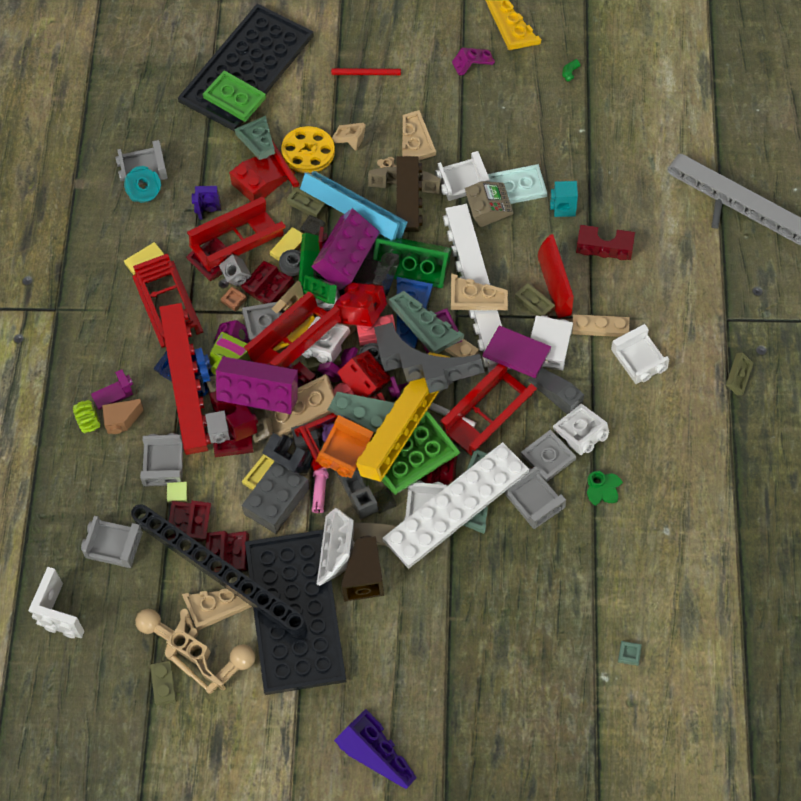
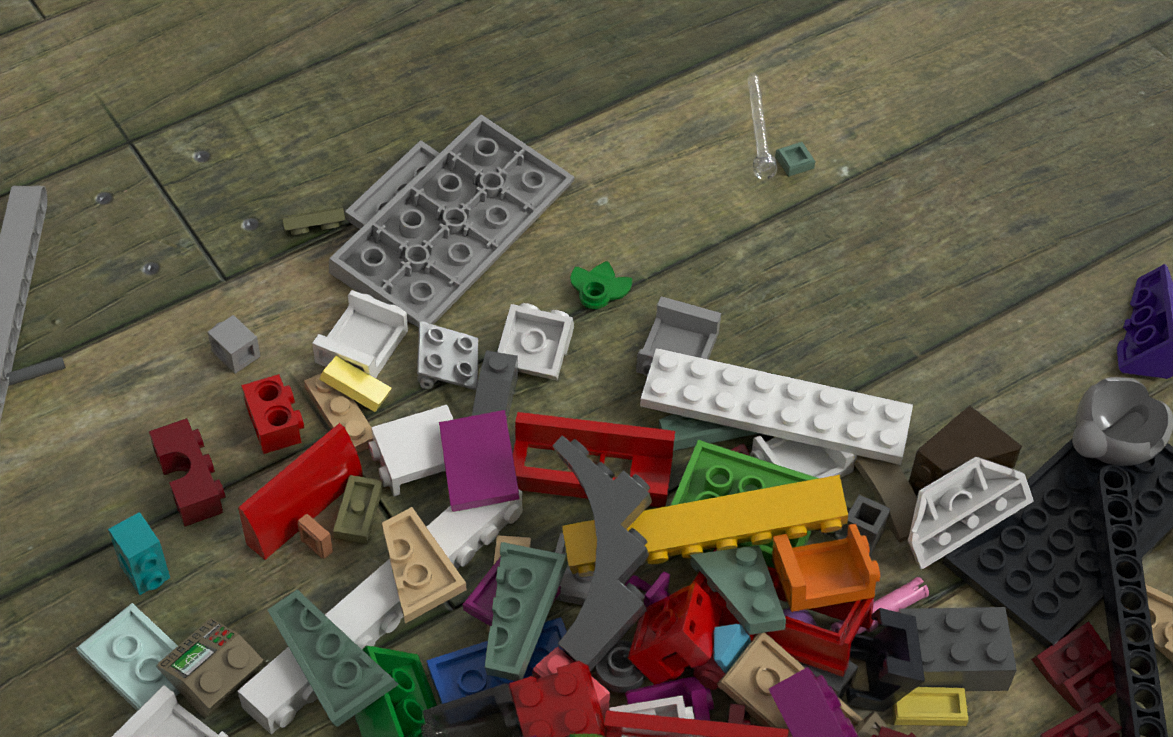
camera: 130 degrees left, 10 degrees down
light grey plate [521,429,576,482] -> none
none -> light grey brick [208,315,261,374]
none -> red brick [241,374,305,454]
none -> sand green wing [268,589,399,727]
none -> nougat tile [298,514,333,559]
none -> light yellow tile [319,356,392,412]
none -> light grey slope [329,115,575,327]
none -> light grey hinge [417,321,478,390]
none -> medium azure slope [714,624,751,673]
none -> clear piece [748,73,777,179]
none -> light grey piece [1072,377,1173,466]

